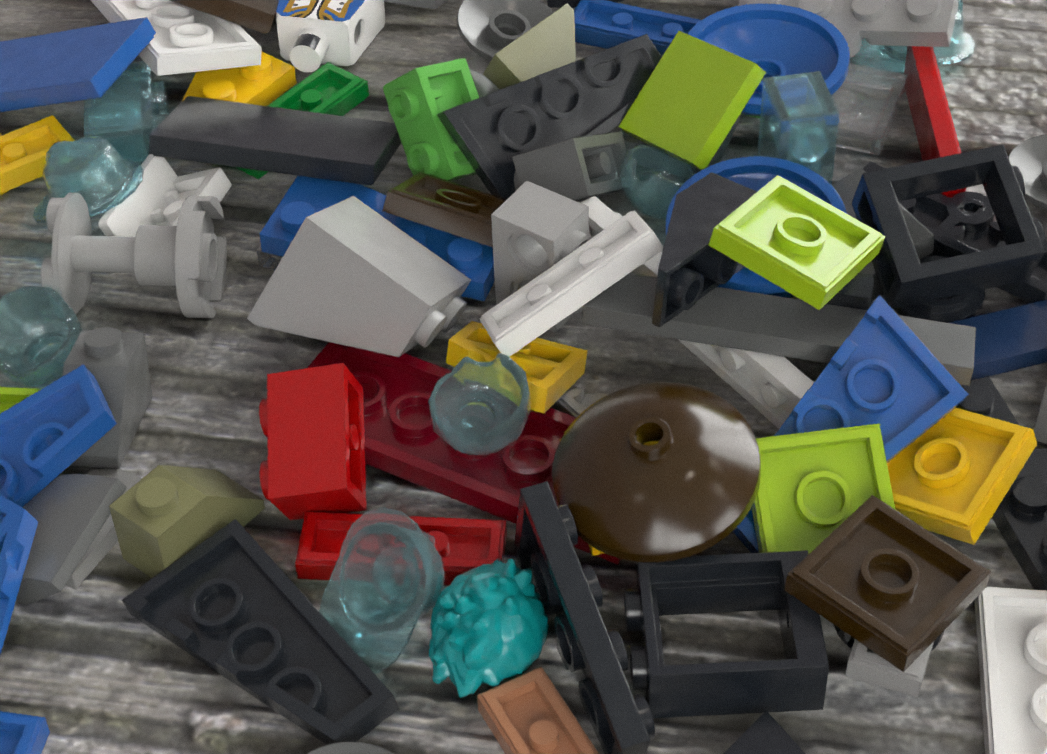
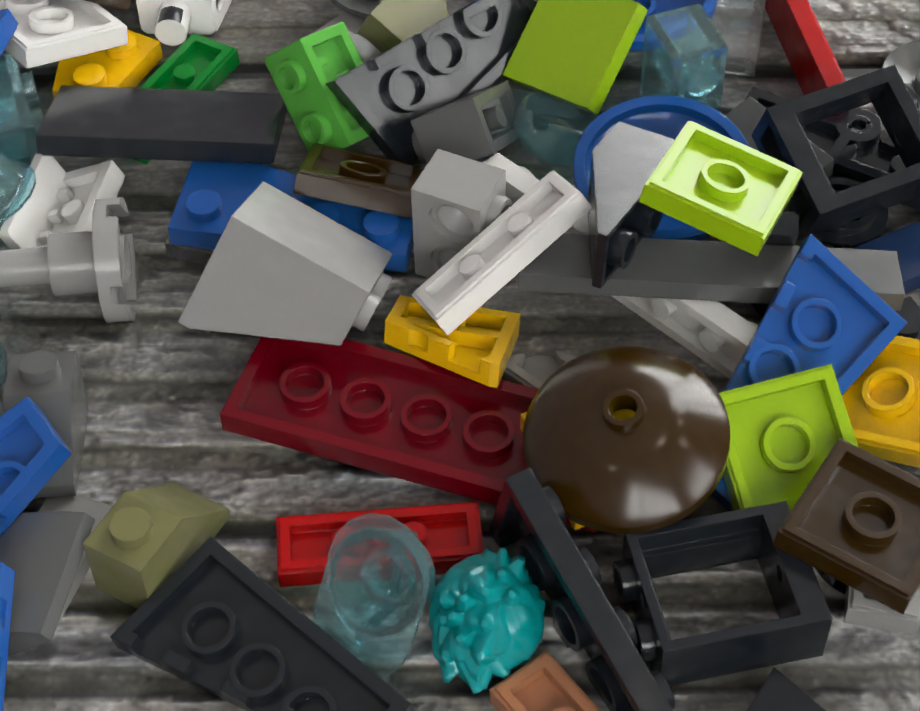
camera: 10 degrees left, 5 degrees up
red brick [259,363,367,521] -> none
clear light blue hair [428,353,531,455] -> none

